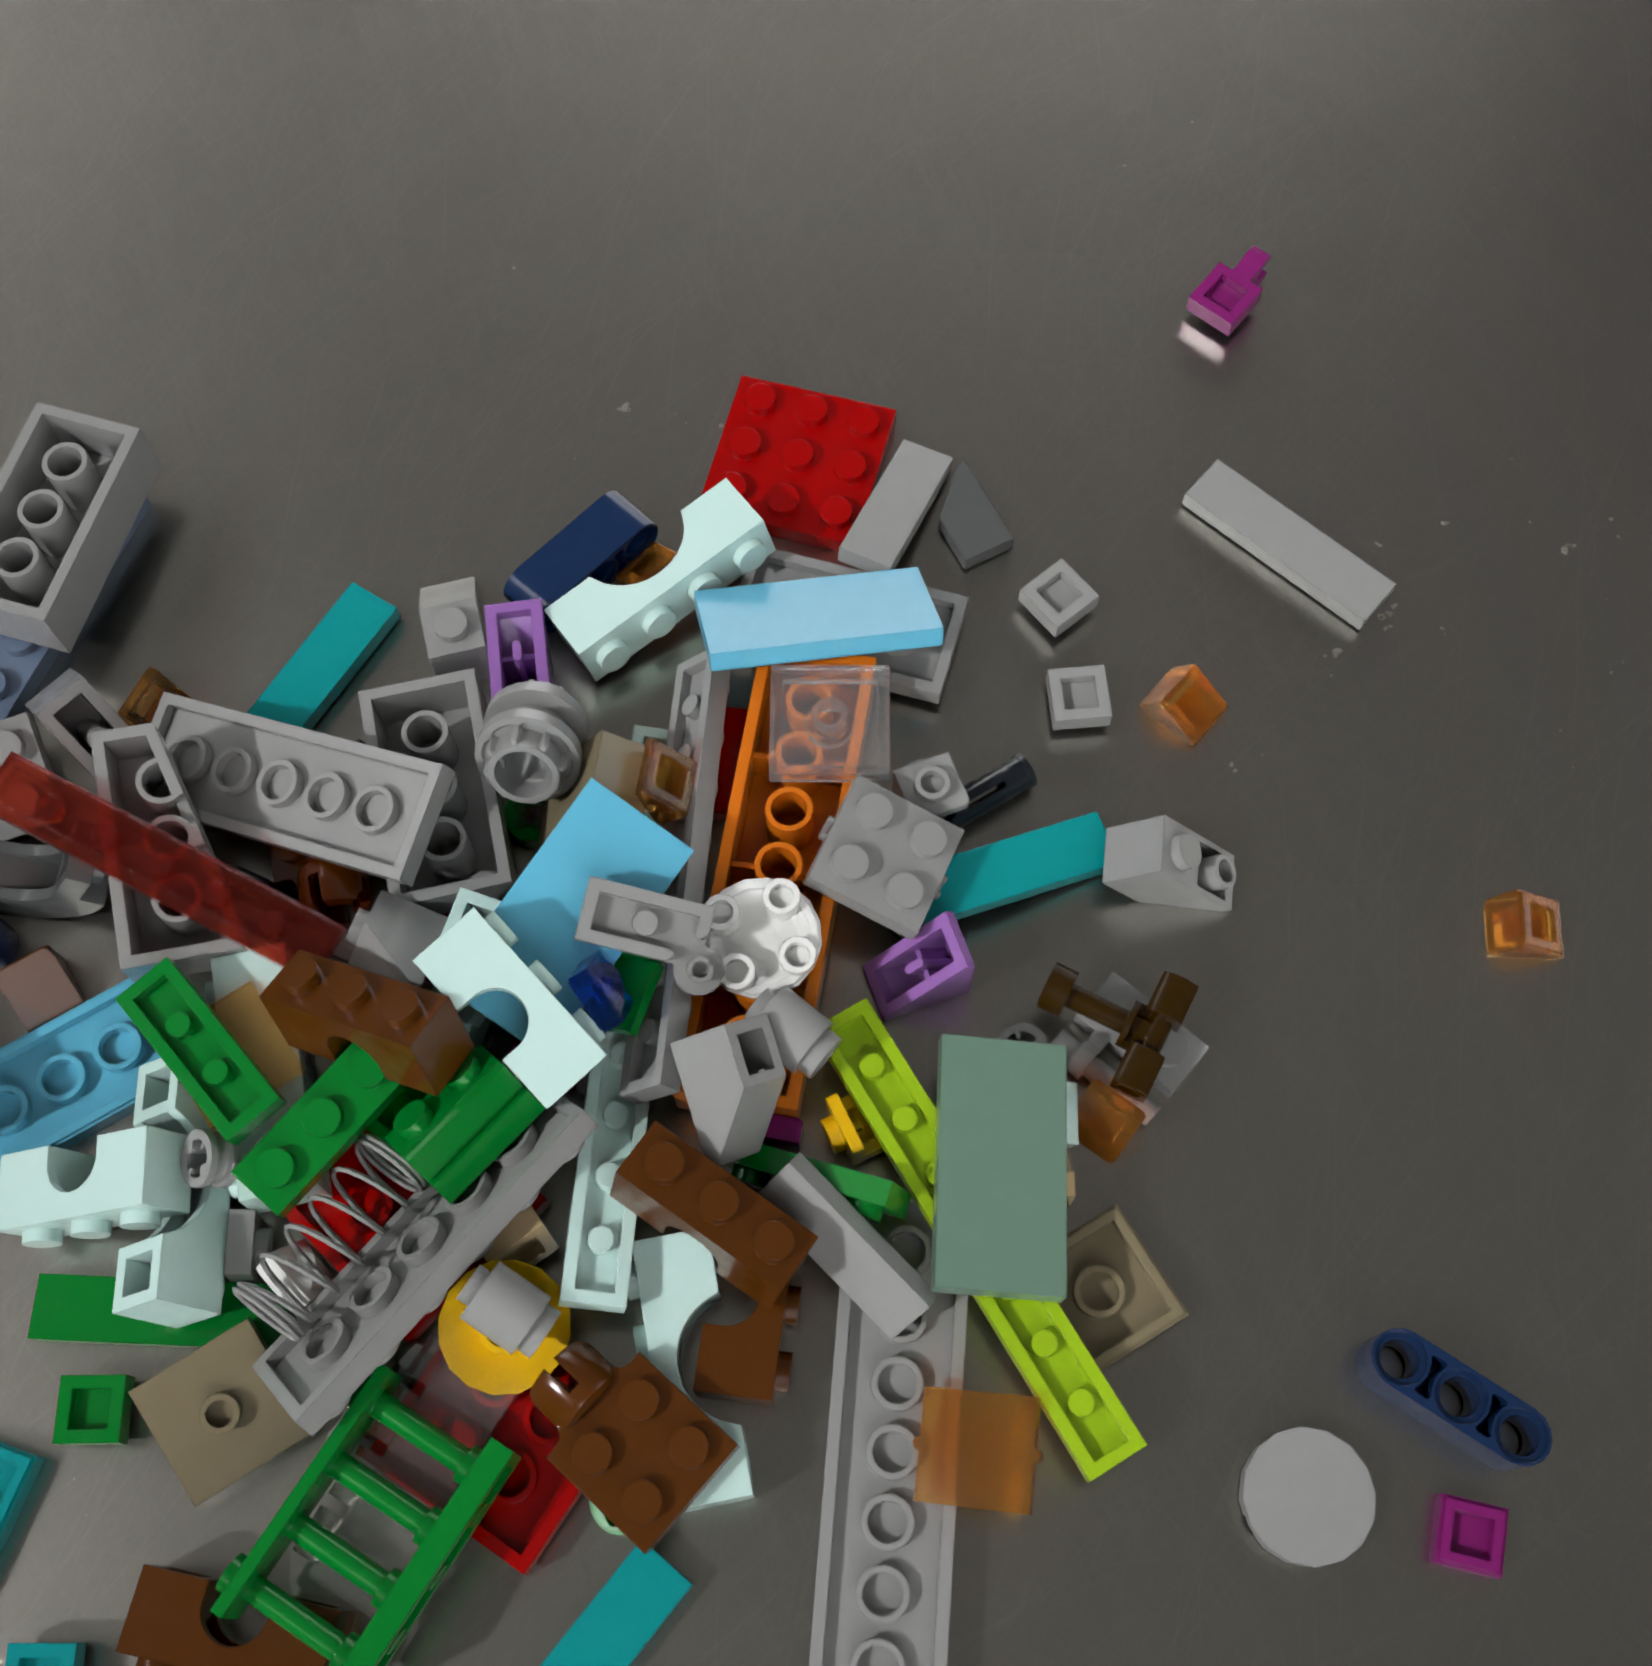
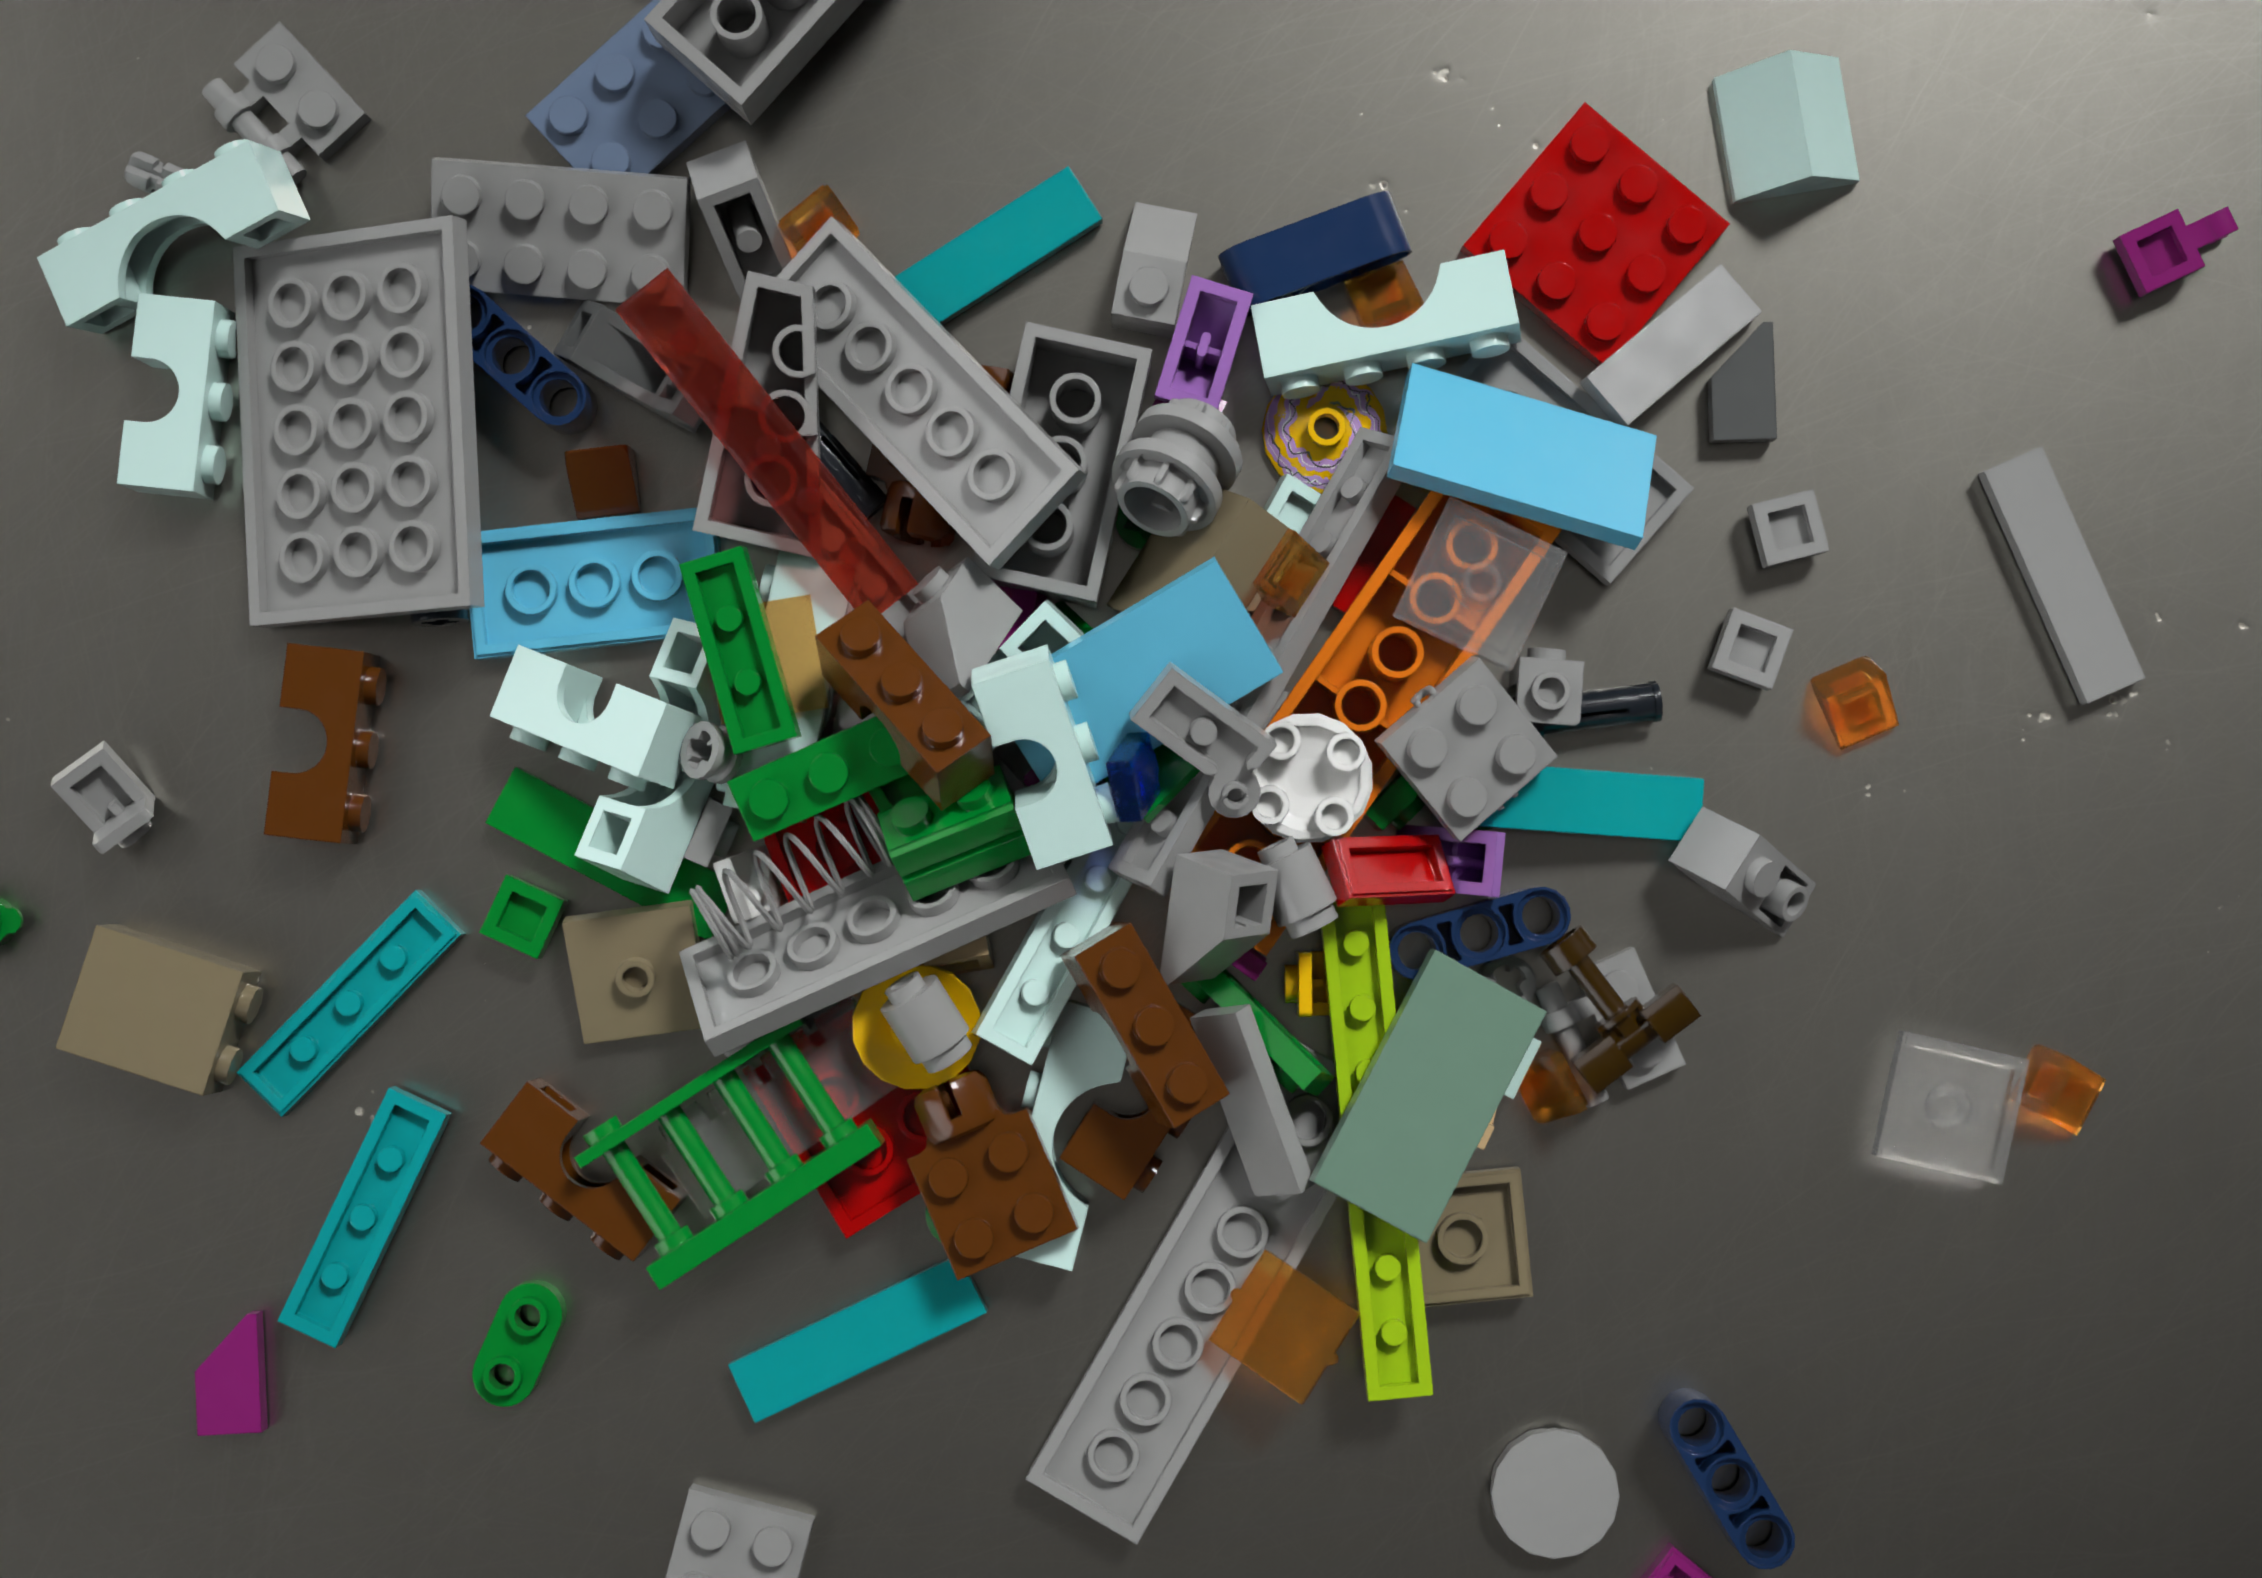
camera: 25 degrees right, 20 degrees up
none -> dish [1261,380,1388,494]
none -> red tile [1321,834,1456,907]
none -> green plate [1363,773,1425,832]
none -> dark blue beam [1388,887,1571,980]
none -> light aqua slope [1712,50,1860,204]
none -> clear plate [1871,1030,2029,1185]

